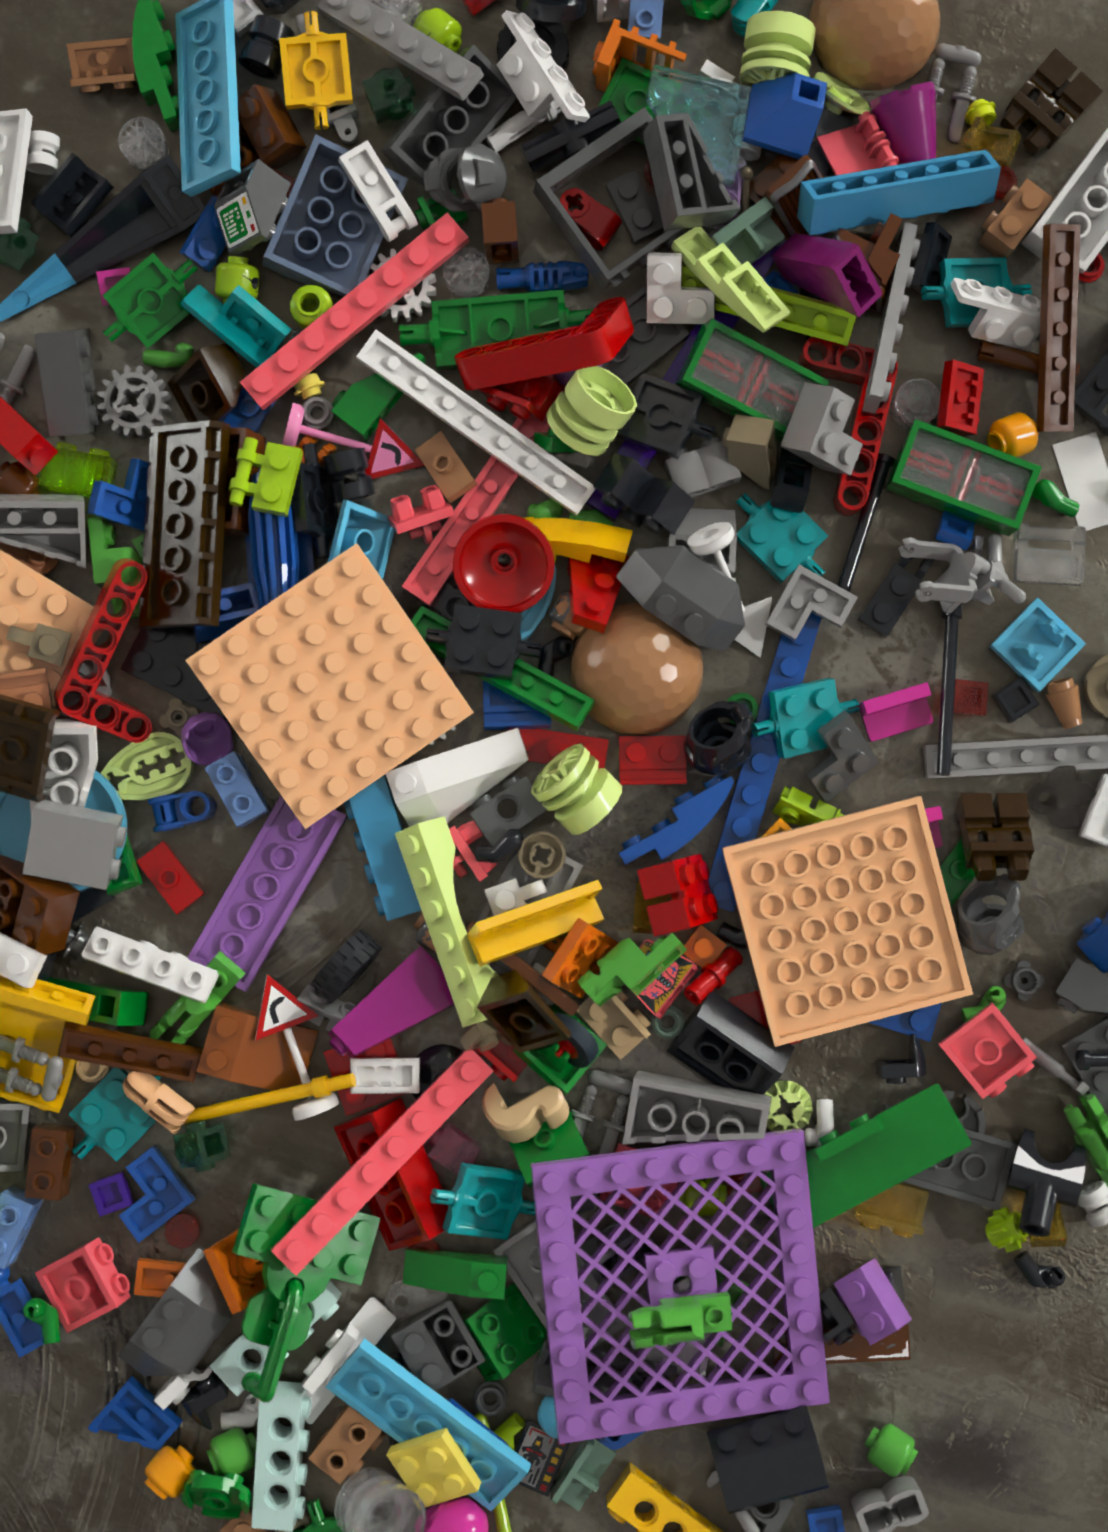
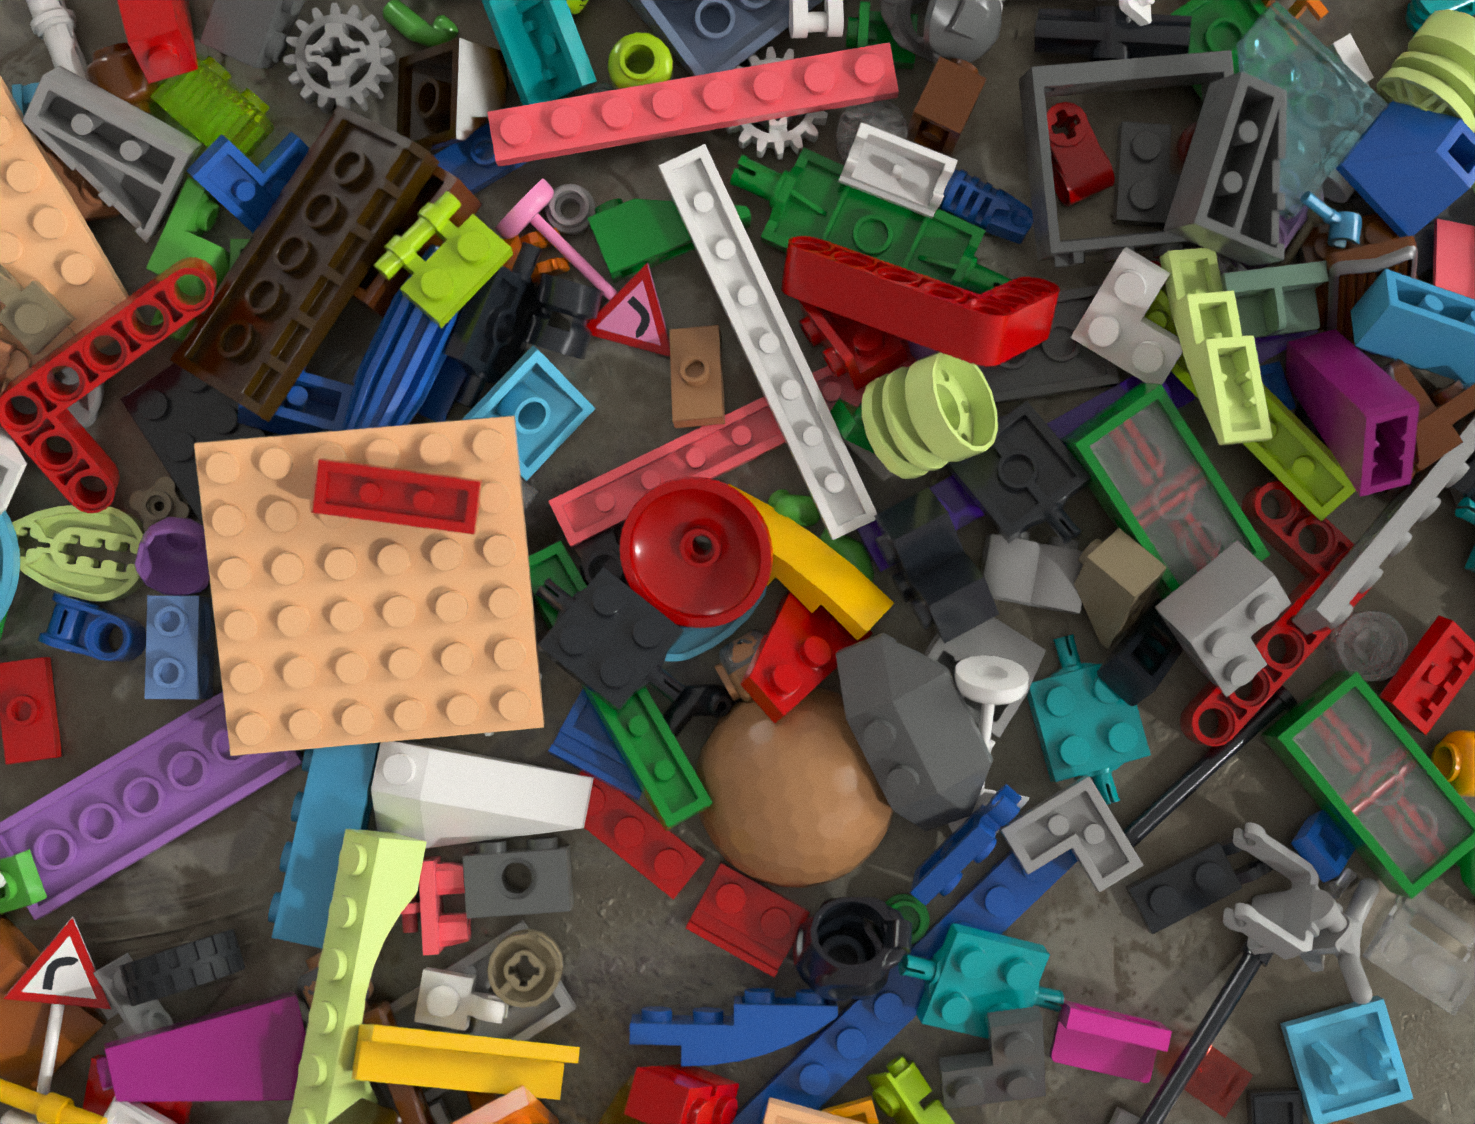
camera: 25 degrees right, 0 degrees up
light yellow plate [294,373,325,401] -> none
coral hips [388,485,454,545] -> none
black arm [476,829,523,863] -> none
yellowish green wheel [531,744,622,835] -> none
none -> red plate [312,458,482,535]
none -> white hinge [838,122,958,219]
none -> blue plate [910,784,1022,906]
none -> dark azure hand [1301,191,1362,249]

